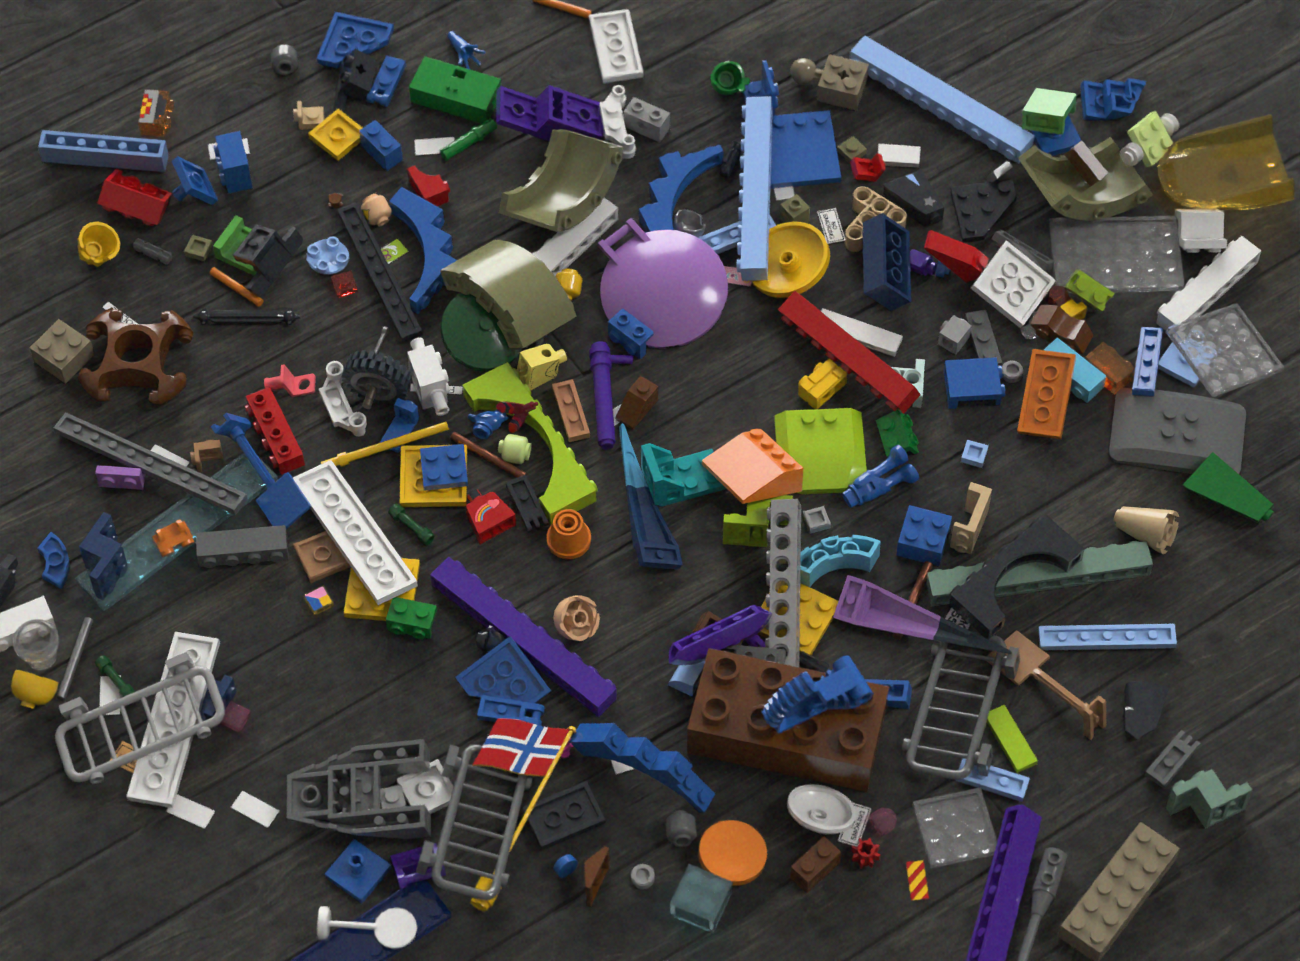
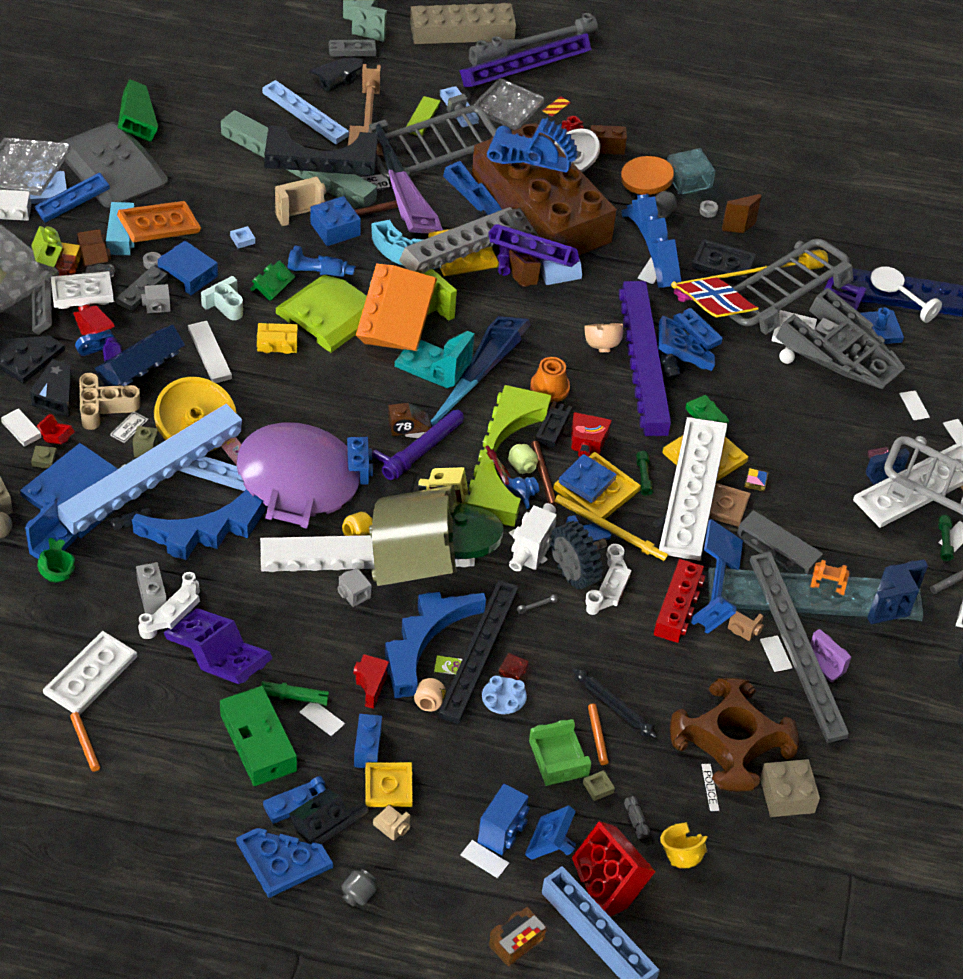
camera: 140 degrees left, 10 degrees down
blue tile [37,532,70,589] -> none
black plate [233,225,303,297] -> none
coral bracket [264,365,316,397] -> none
reddish brown piece [328,193,343,208] -> none
blue piece [447,31,485,70] -> none
olive panel [499,129,623,232] -> none
nougat plate [552,379,590,442] -> none
blue tile [554,855,578,877] -> none
flat silver hair [673,209,706,238] -> none
red brick [778,291,921,414] -> none
clear orange brick [1085,342,1135,395] -> none
tan cone [1114,506,1179,554] -> none
none -> light grey brick [338,568,371,607]

